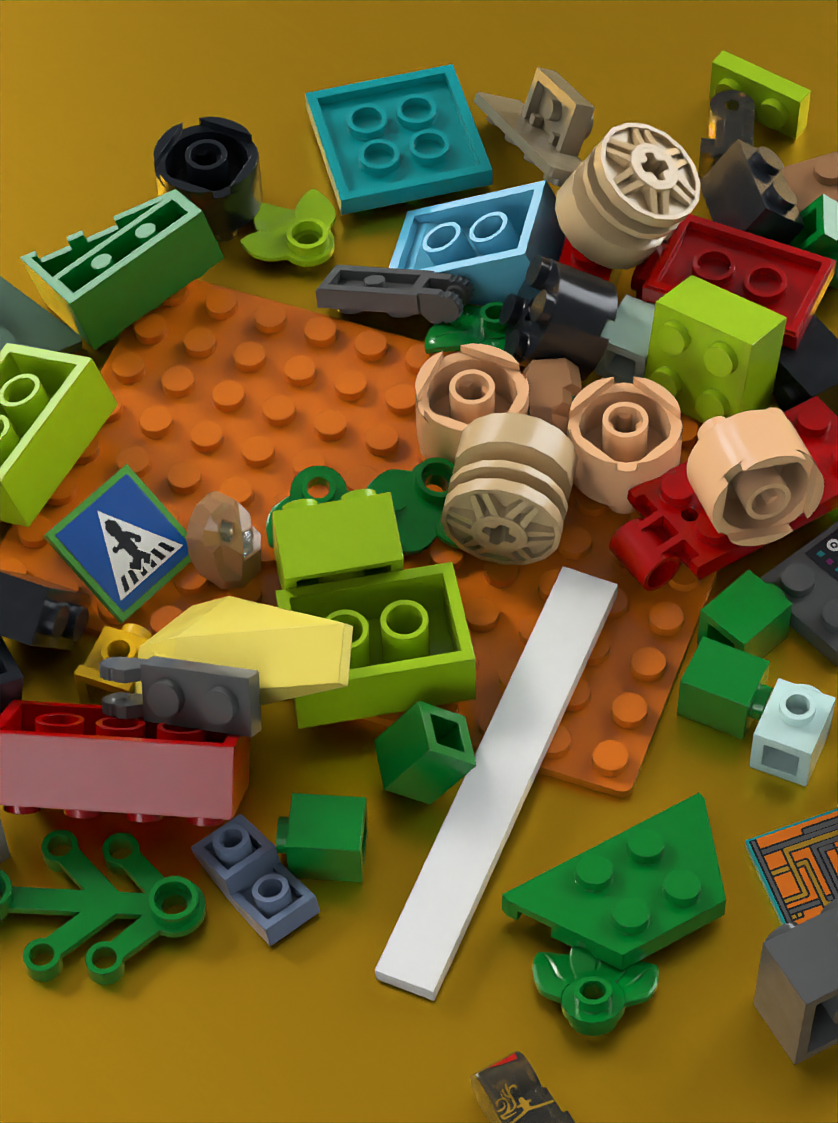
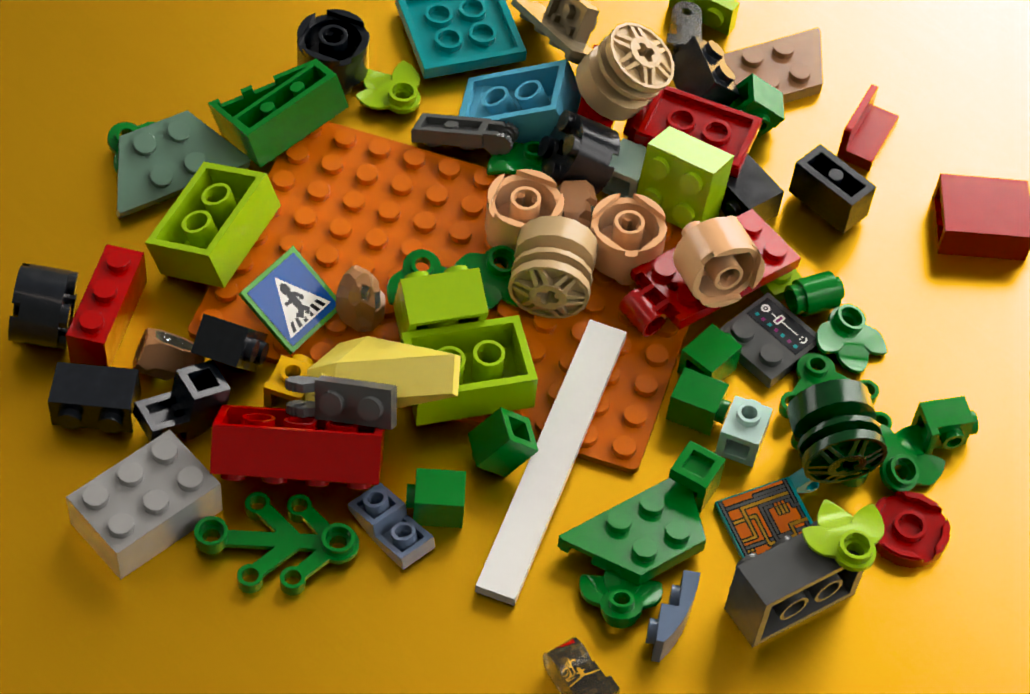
camera: 10 degrees left, 0 degrees up
none -> sand blue slope [646,570,700,662]
none -> green panel [669,440,726,513]

